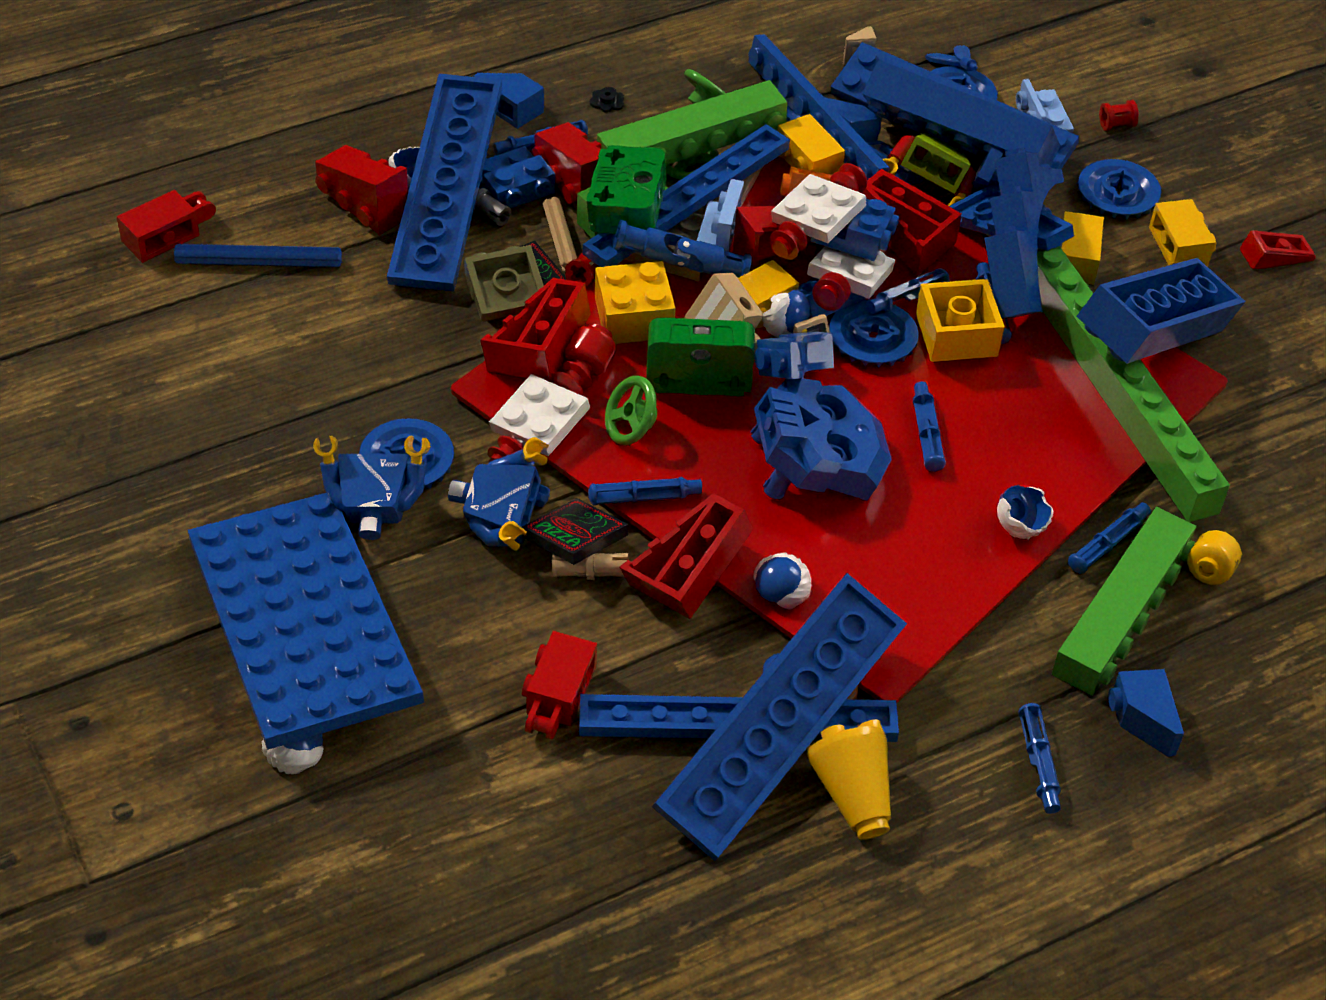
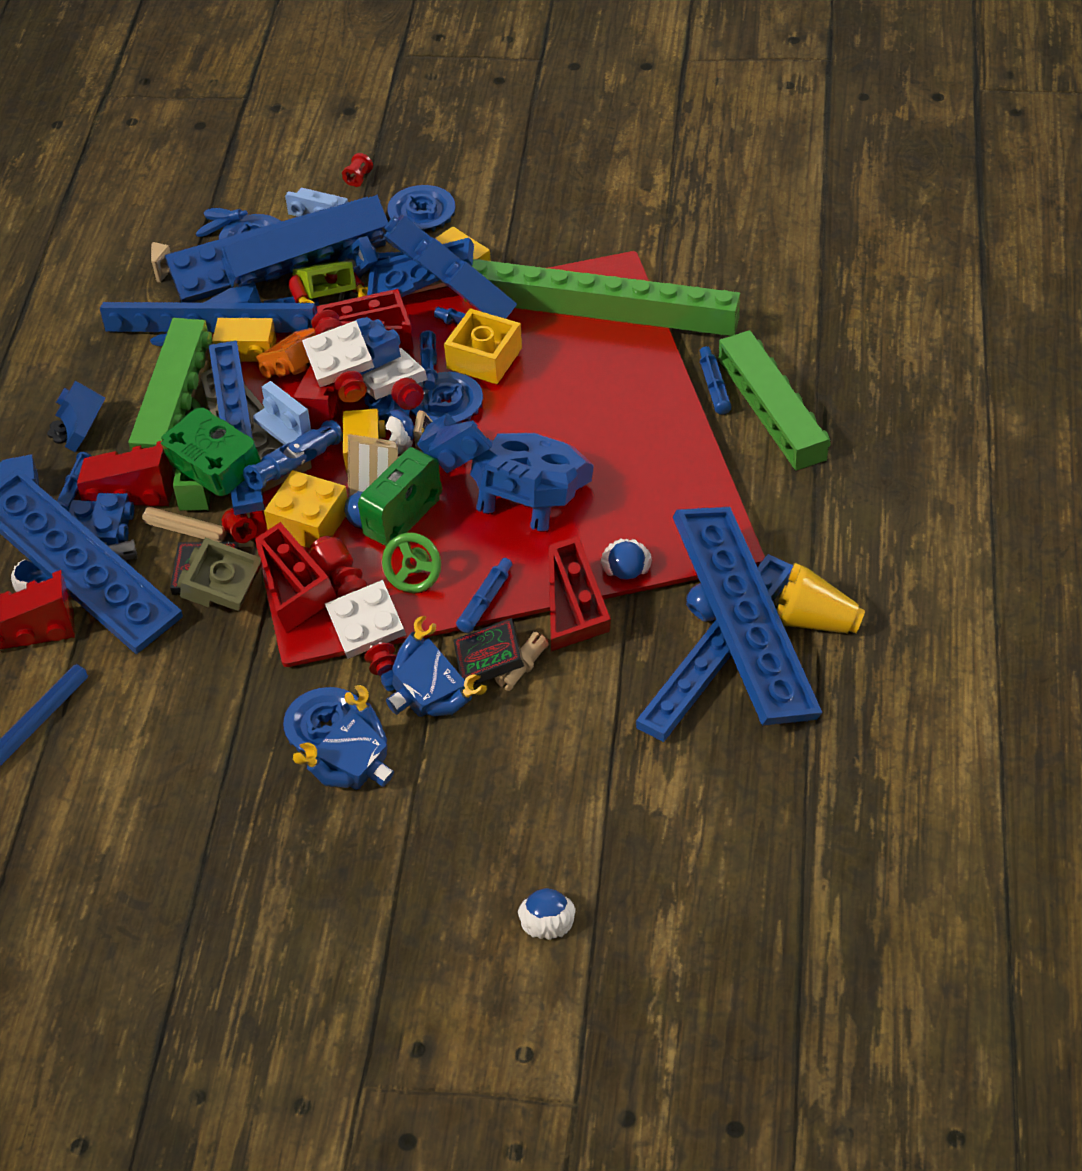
camera: 50 degrees left, 0 degrees up
blue plate [188,493,424,750] -> none
red brick [522,631,597,739] -> none
bright green piece [684,69,726,104] -> none
blue piece [913,382,946,472] -> none
blue hair [997,485,1054,539] -> none
blue piece [1018,703,1061,814] -> none
blue brick [1076,258,1246,364] -> none
blue slope [1108,669,1184,757] -> none
yellow brick [1149,199,1216,267] -> none
yellow head [1187,530,1242,585] -> none
red slope [1240,231,1316,269] -> none
none -> blue arch [55,381,105,452]

